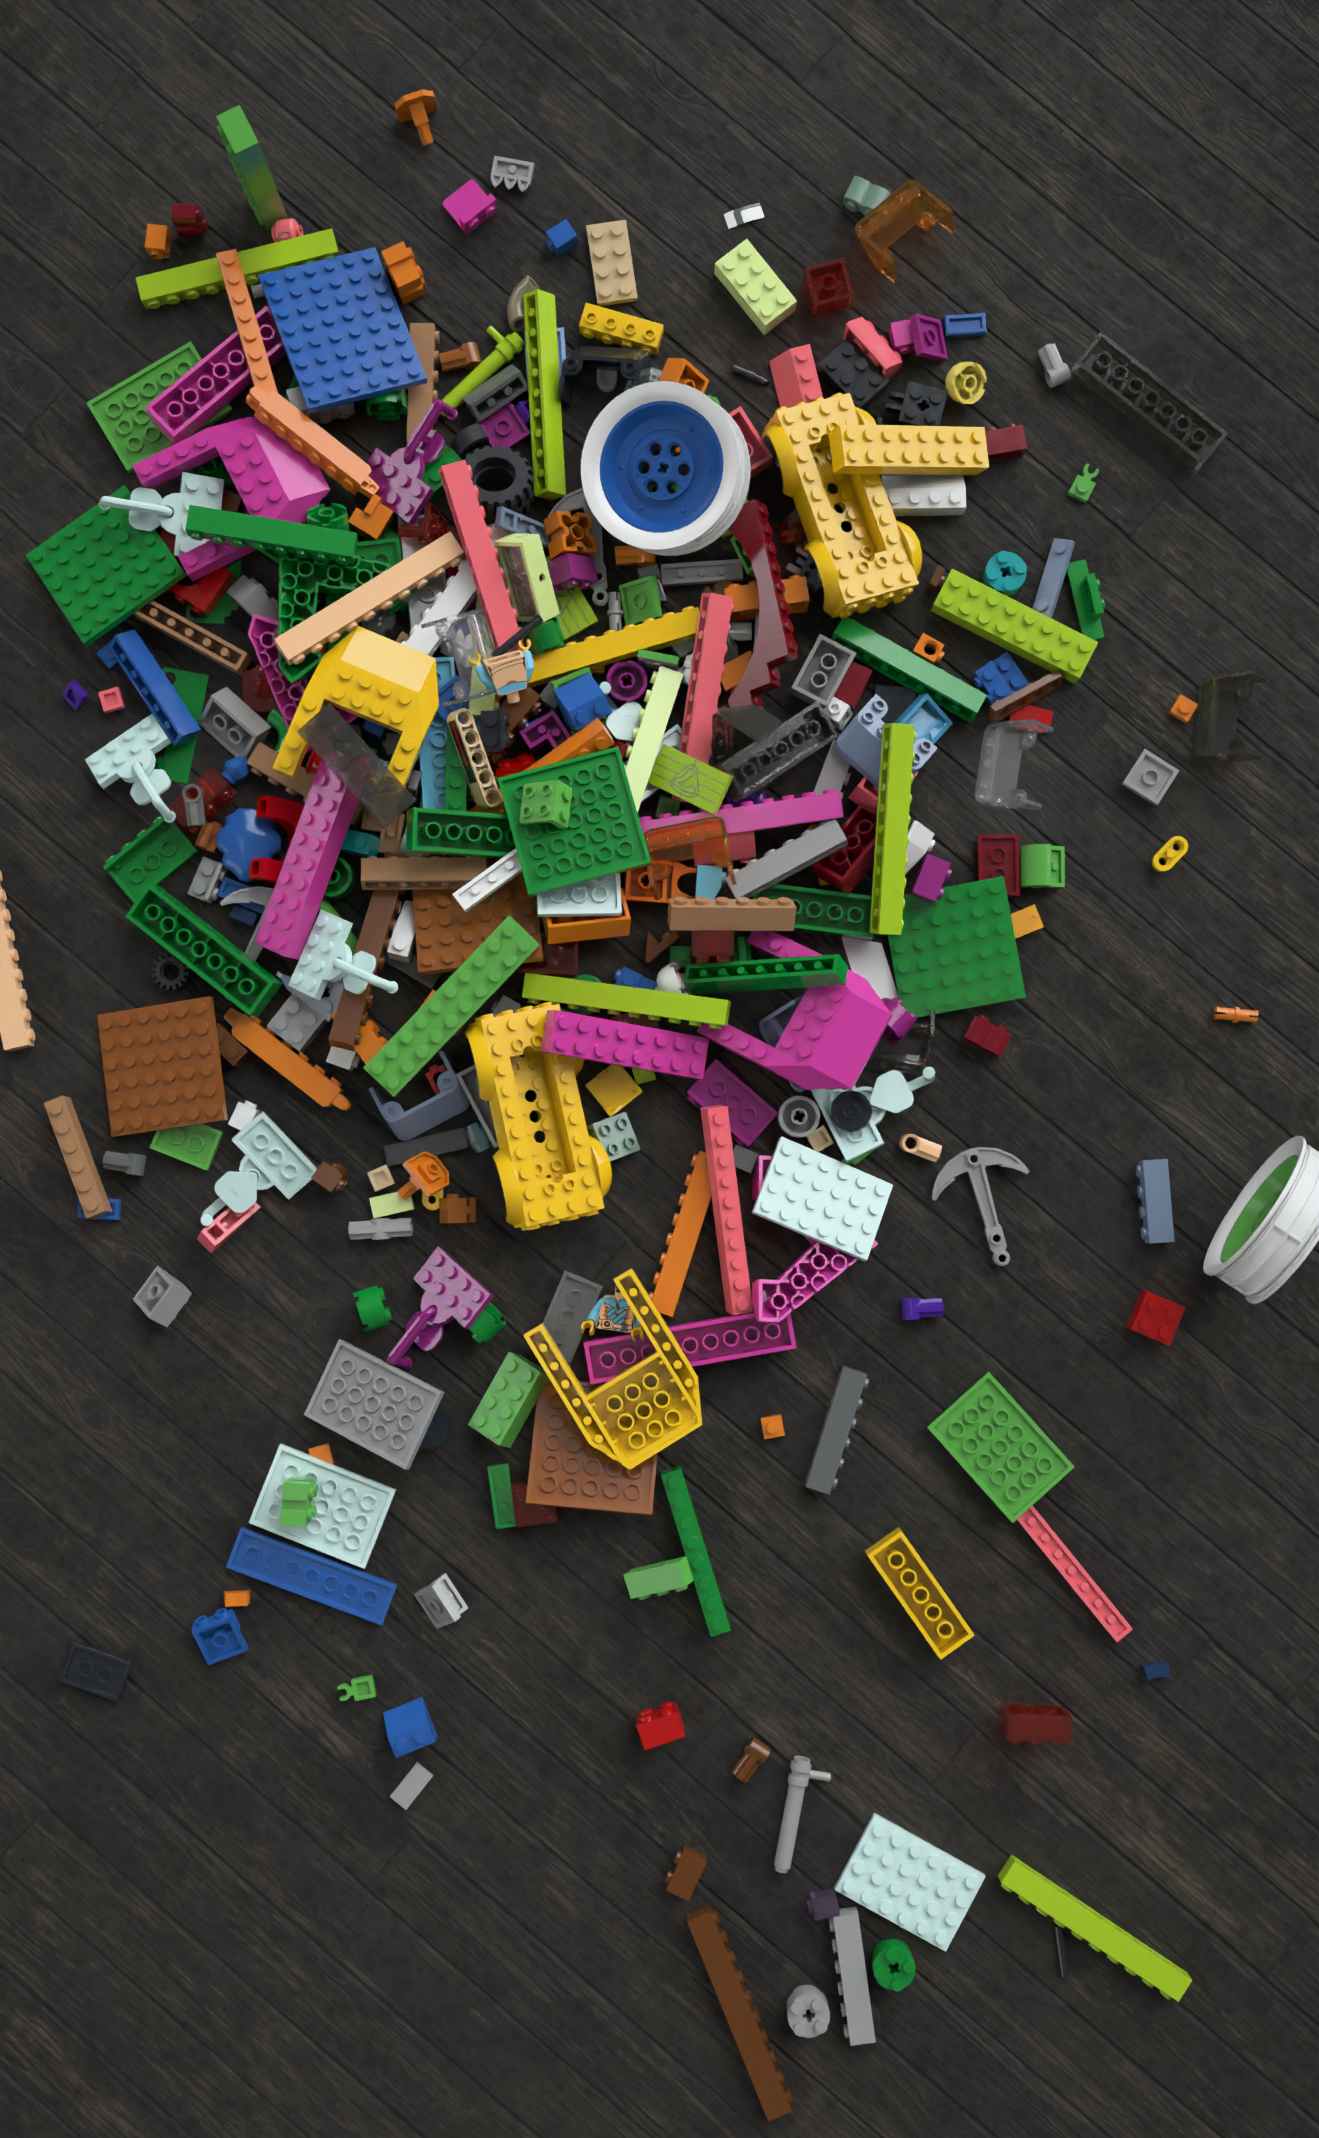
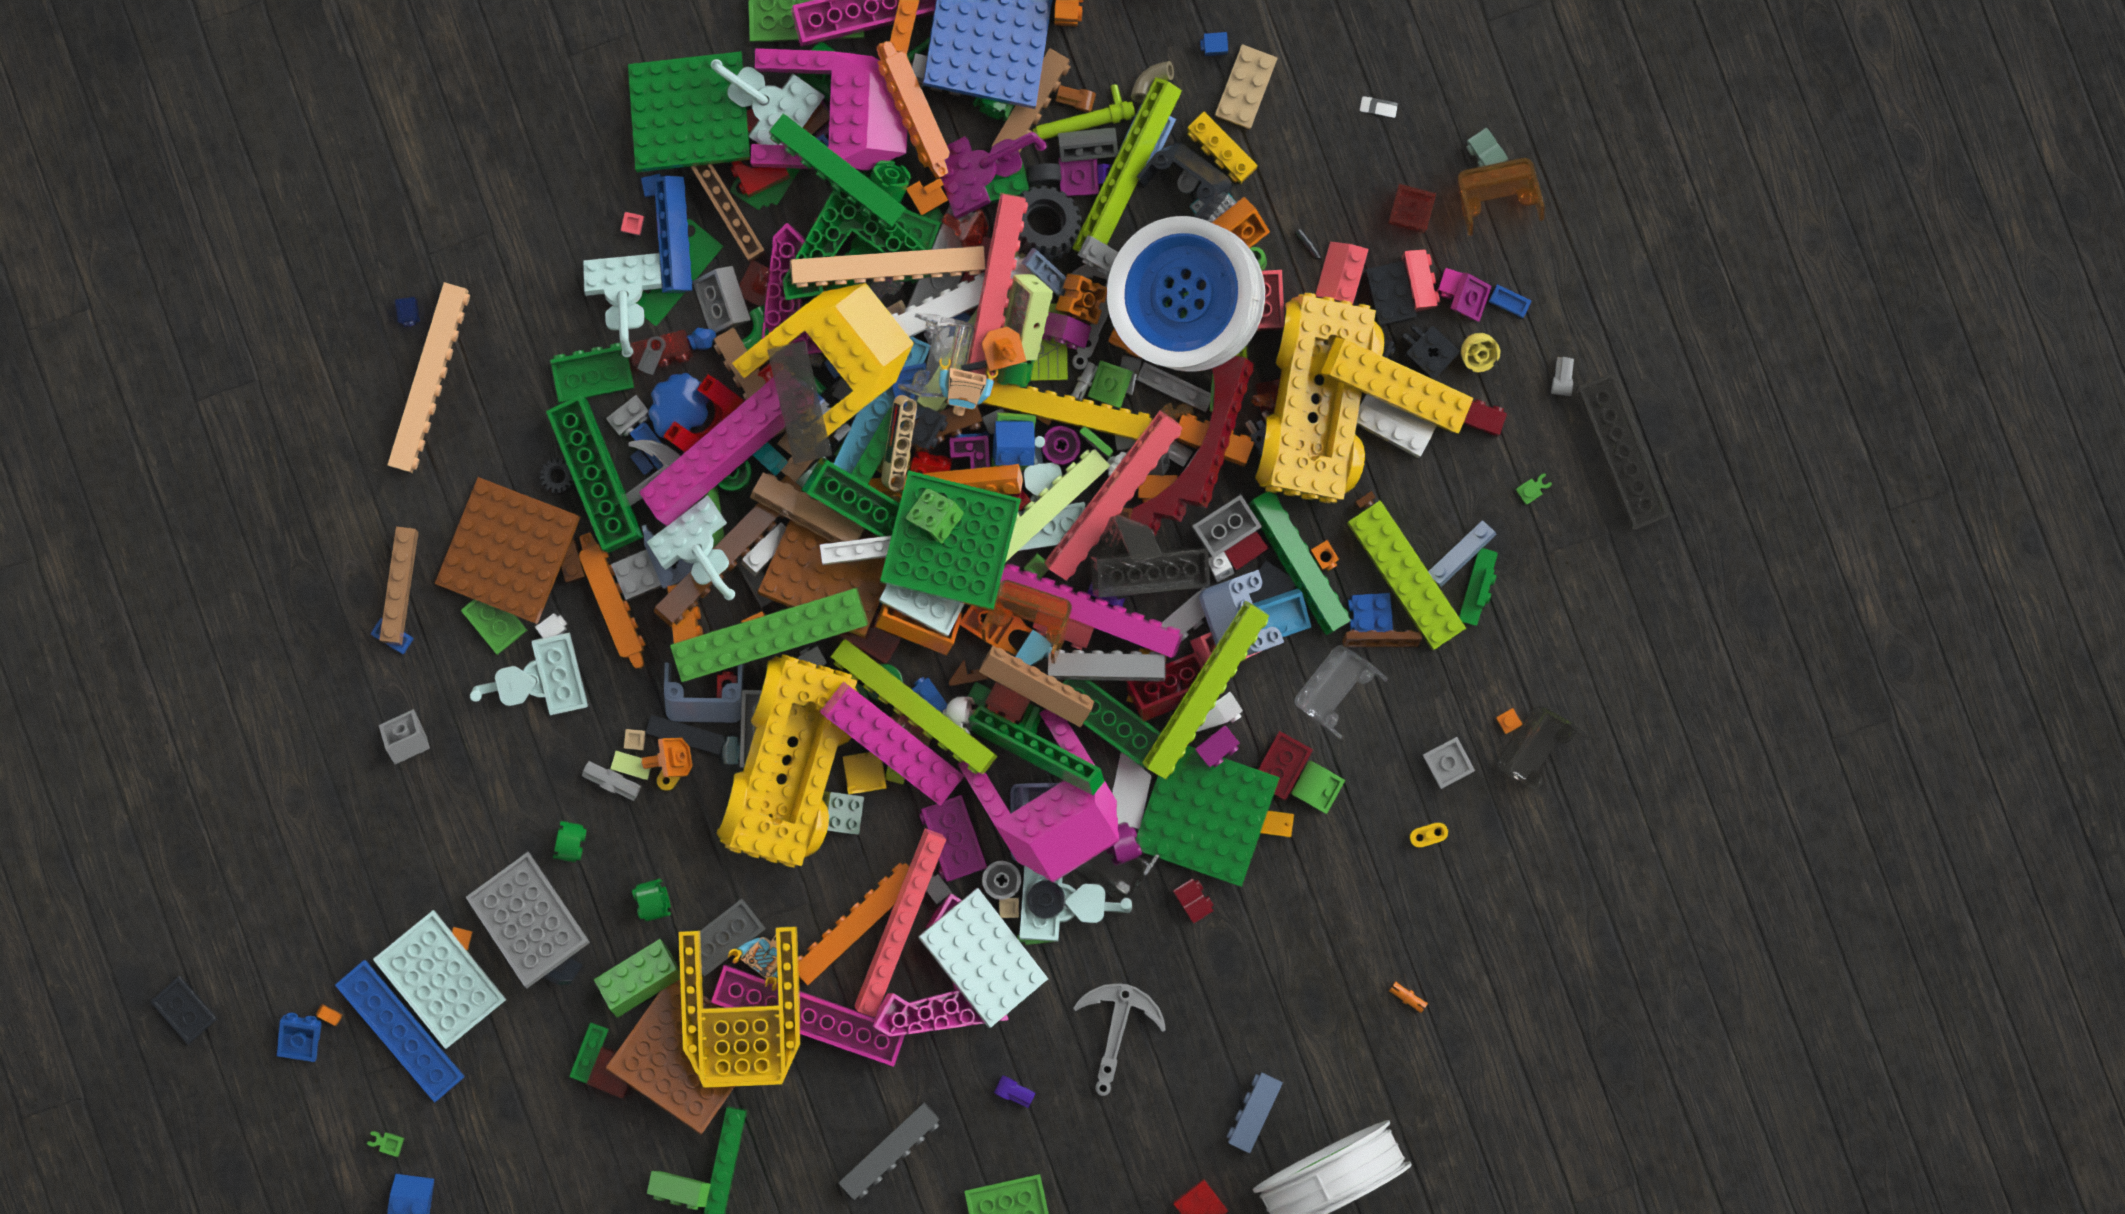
camera: 30 degrees right, 0 degrees up
dark purple plate [62,680,88,710] -> none
dark grey piece [103,1151,147,1176] -> none
dark orange brick [195,821,223,855] -> none
coral slope [197,1202,260,1254] -> none
light grey brick [226,575,279,621] -> none
bright green brick [280,1477,318,1527] -> none
reddish brown brick [311,1161,349,1192] -> none
white brick [326,1046,360,1071] -> none
plate [387,1246,494,1369] -> none
light grey bracket [414,1573,468,1629] -> none
dark orange brick [439,1194,477,1223] -> none
lime tile [648,744,733,815] -> none
yellowish green brick [714,239,797,335] -> none
orange plate [760,1414,785,1439] -> none
light nougat piece [899,1134,942,1163] -> none
teal brick [982,551,1027,597] -> none
red tile [1008,705,1054,733] -> none
none -> orange piece [981,327,1026,371]
none -> light grey bracket [1077,235,1119,276]

